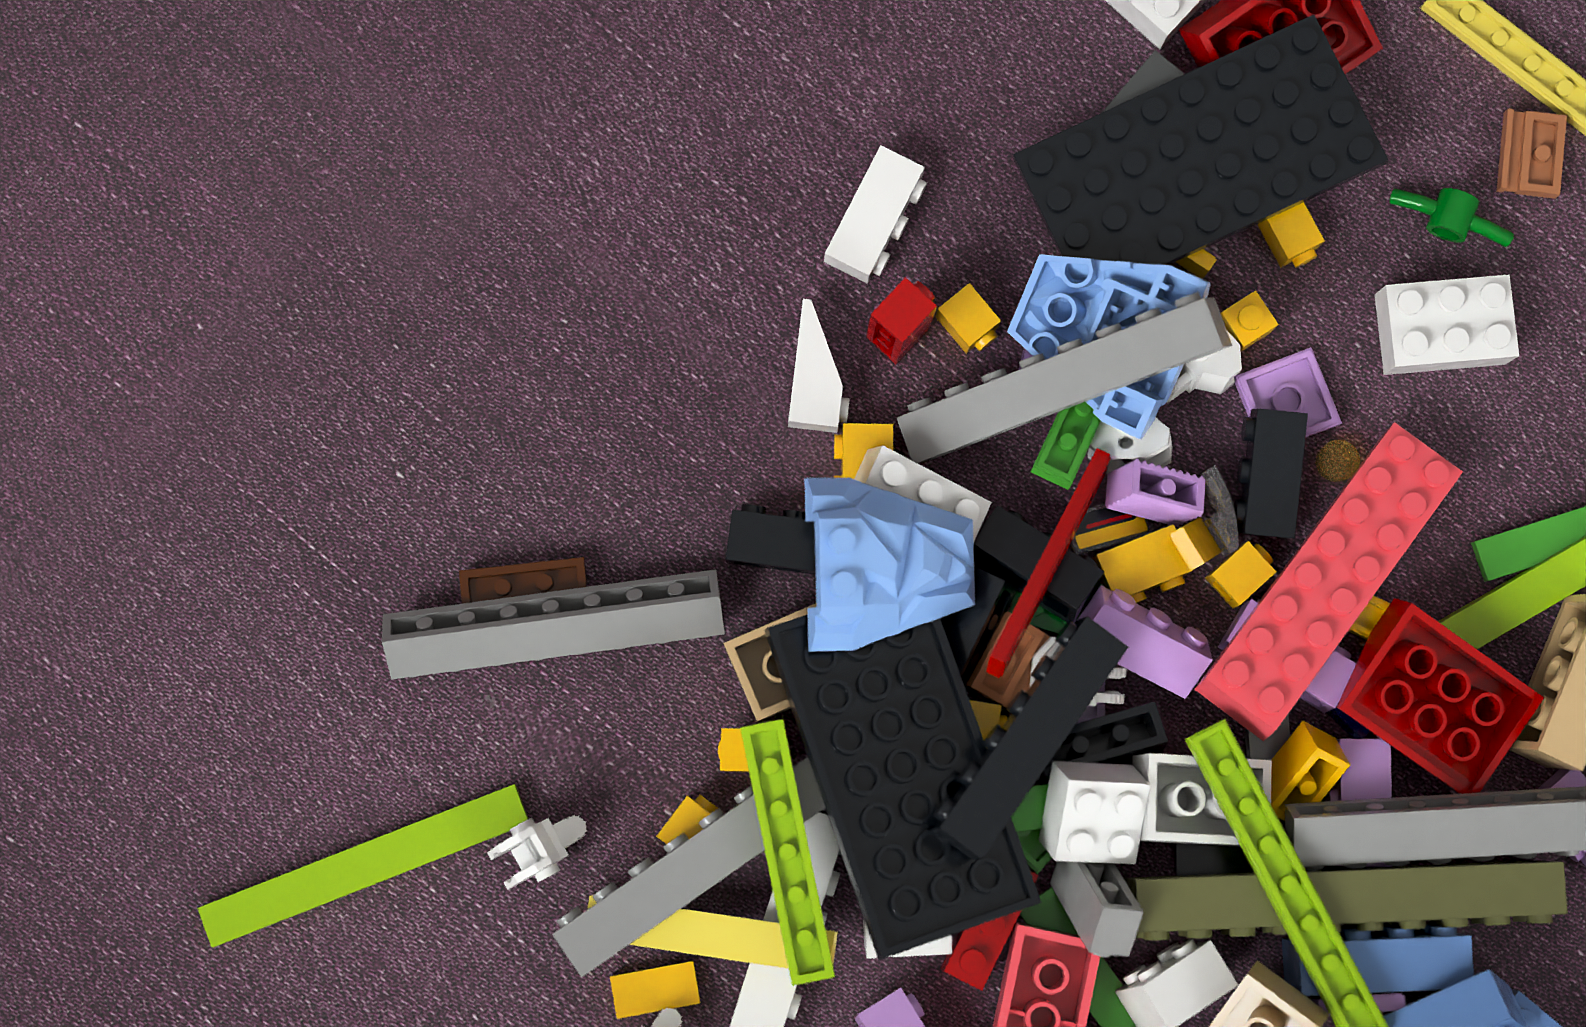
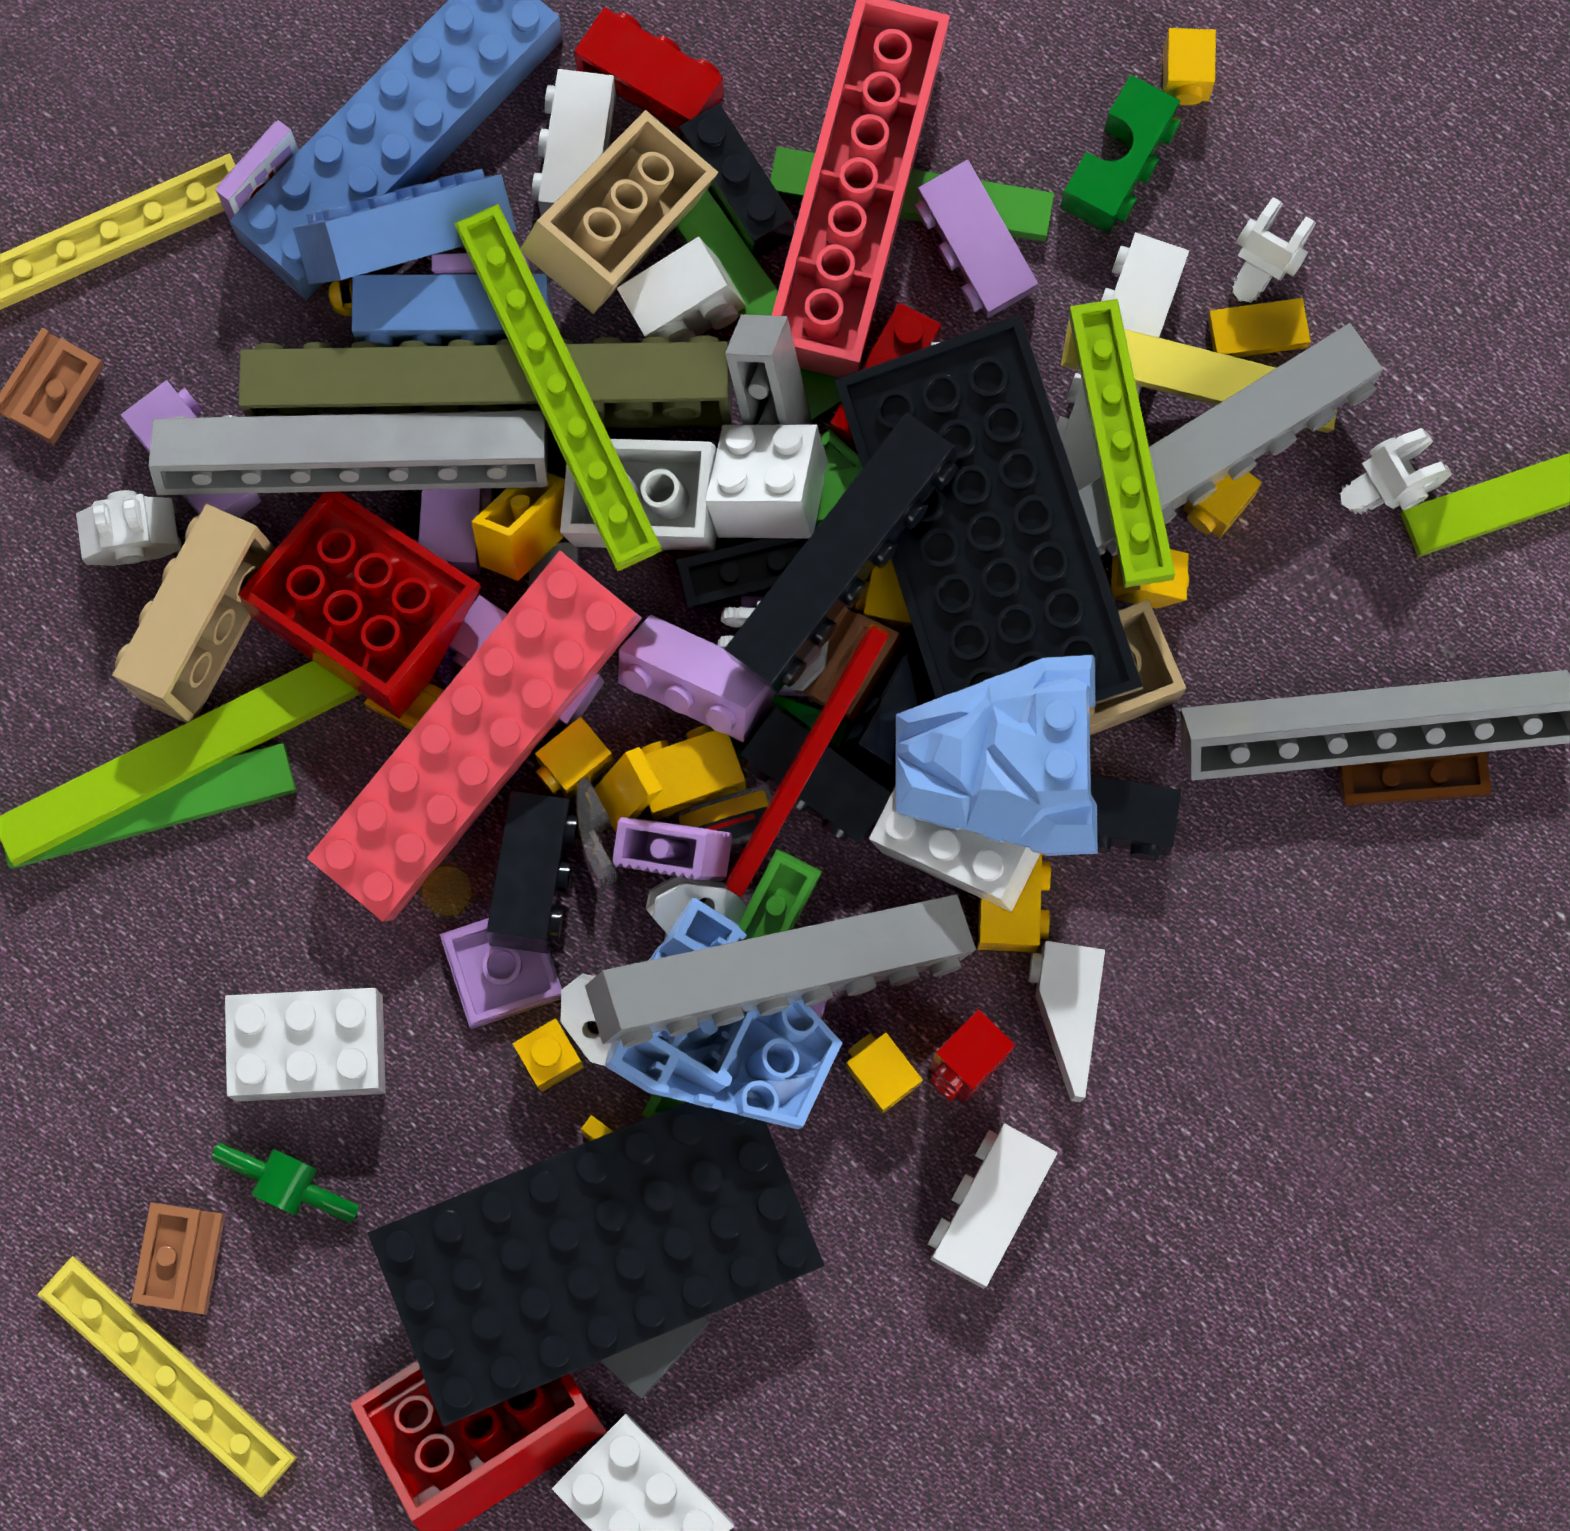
camera: 175 degrees left, 5 degrees down
yellow brick [1258,202,1325,268] -> none

